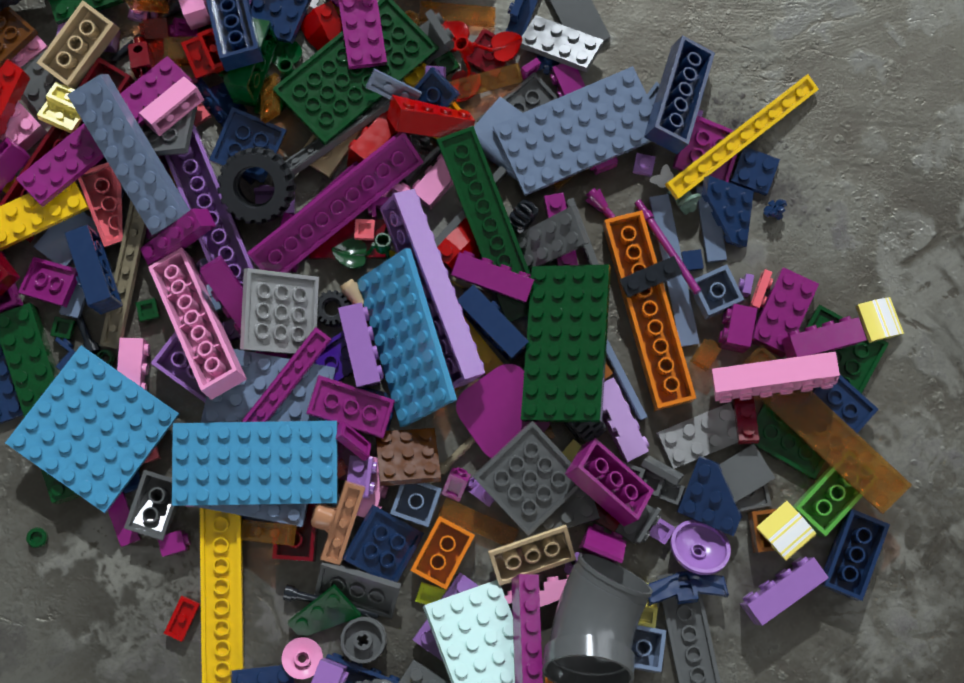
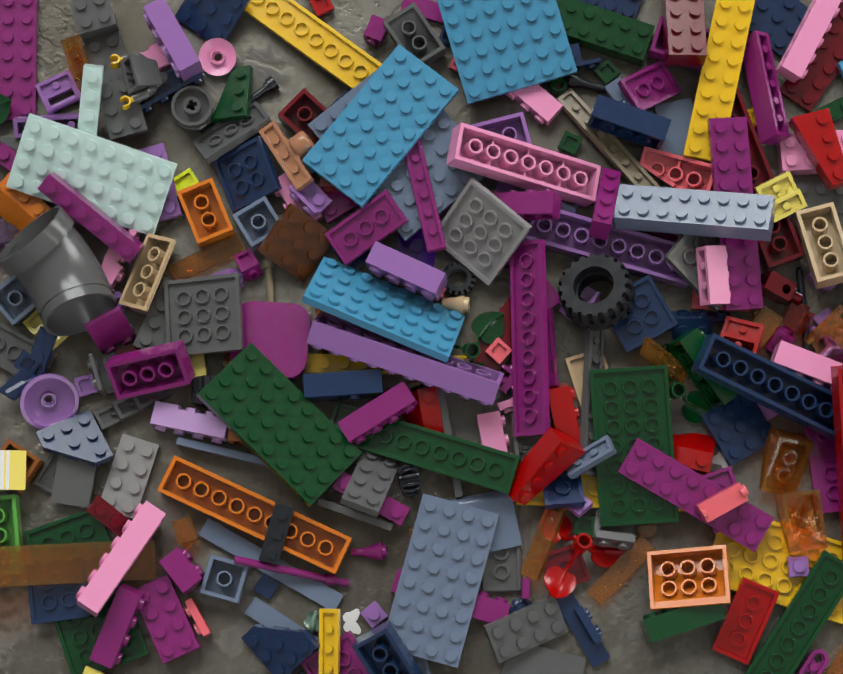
camera: 130 degrees right, 0 degrees up
clear orange tile [241,520,297,546] -> none
magenta tile [335,421,371,461] -> none
dark grey tile [641,456,684,485] -> none
medium lavender plate [738,273,754,298] -> none

